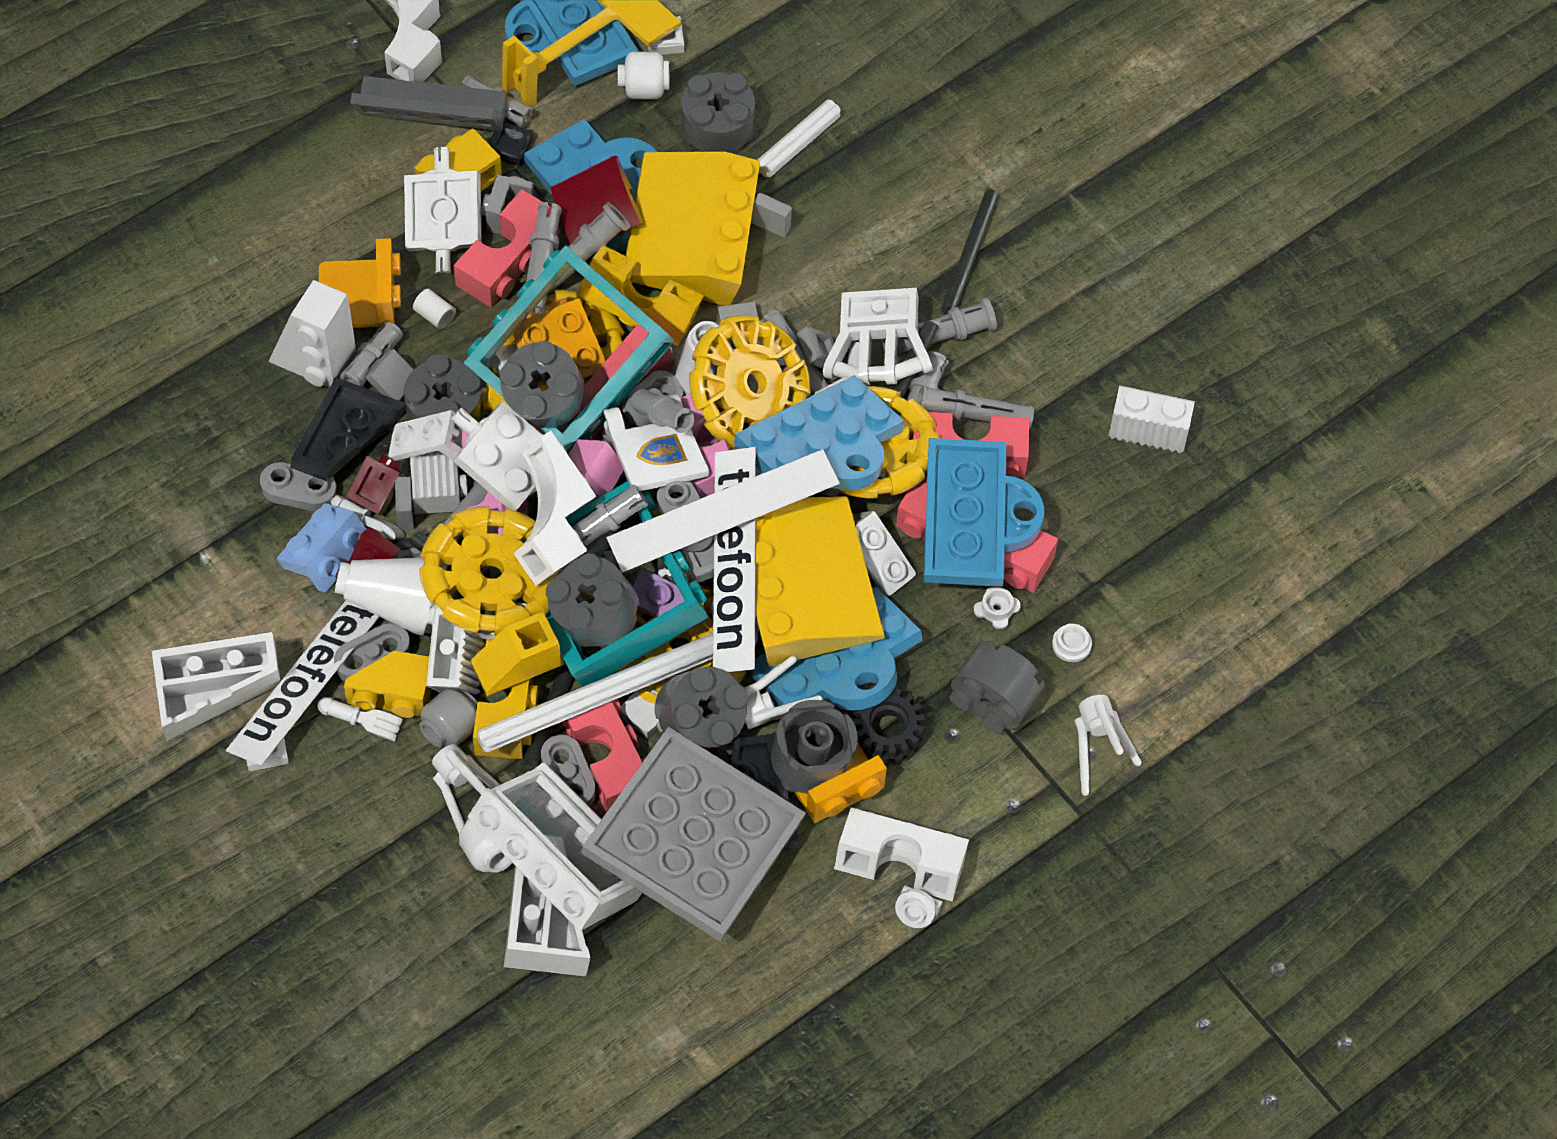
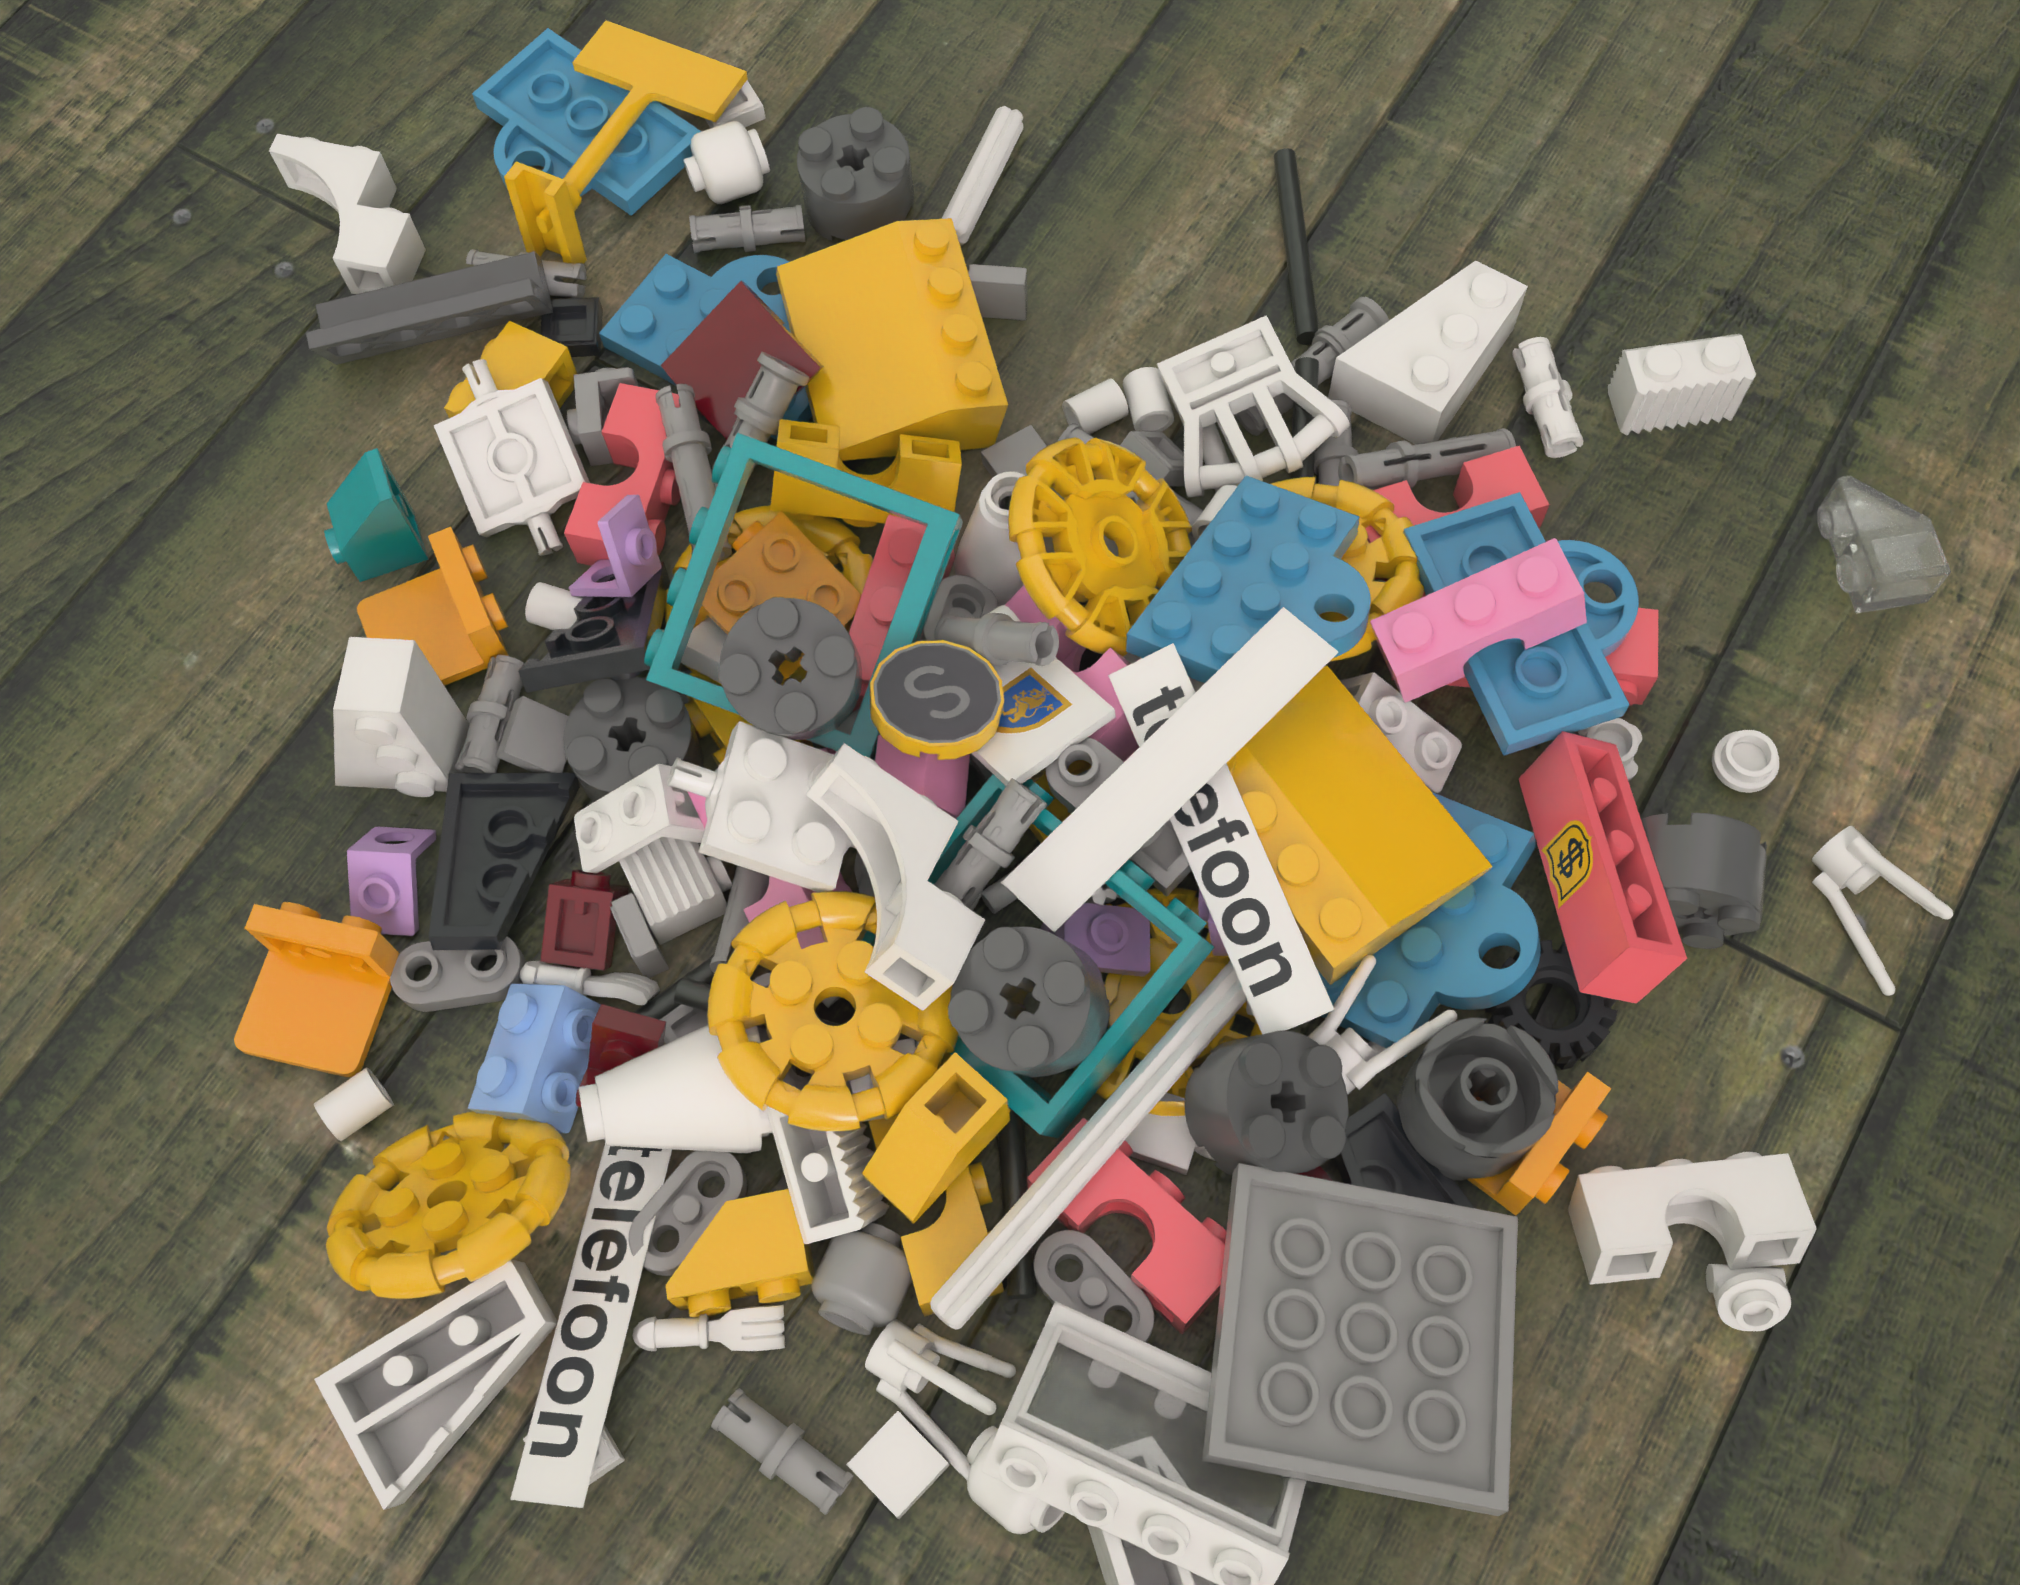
camera: 15 degrees left, 5 degrees up
none -> light orange bracket [234,902,400,1077]
none -> white hinge [314,1067,394,1141]
none -> teal slope [324,448,428,582]
none -> yellow plate [326,1111,571,1299]
none -> lavender bracket [347,827,436,936]
none -> black wing [518,562,670,693]
none -> lavender bracket [569,495,662,597]
none -> light grey pin [689,205,805,253]
none -> light grey pin [711,1388,854,1515]
none -> white tile [846,1411,950,1519]
none -> black tile [870,640,1004,760]
none -> white hinge [1063,378,1129,435]
none -> white hinge [1123,367,1174,432]
none -> white wedge [1328,261,1528,445]
none -> bright pink arch [1370,538,1587,703]
none -> white pin [1512,337,1584,458]
none -> coral brick [1518,731,1687,1004]
none -> clear slope [1817,476,1951,614]

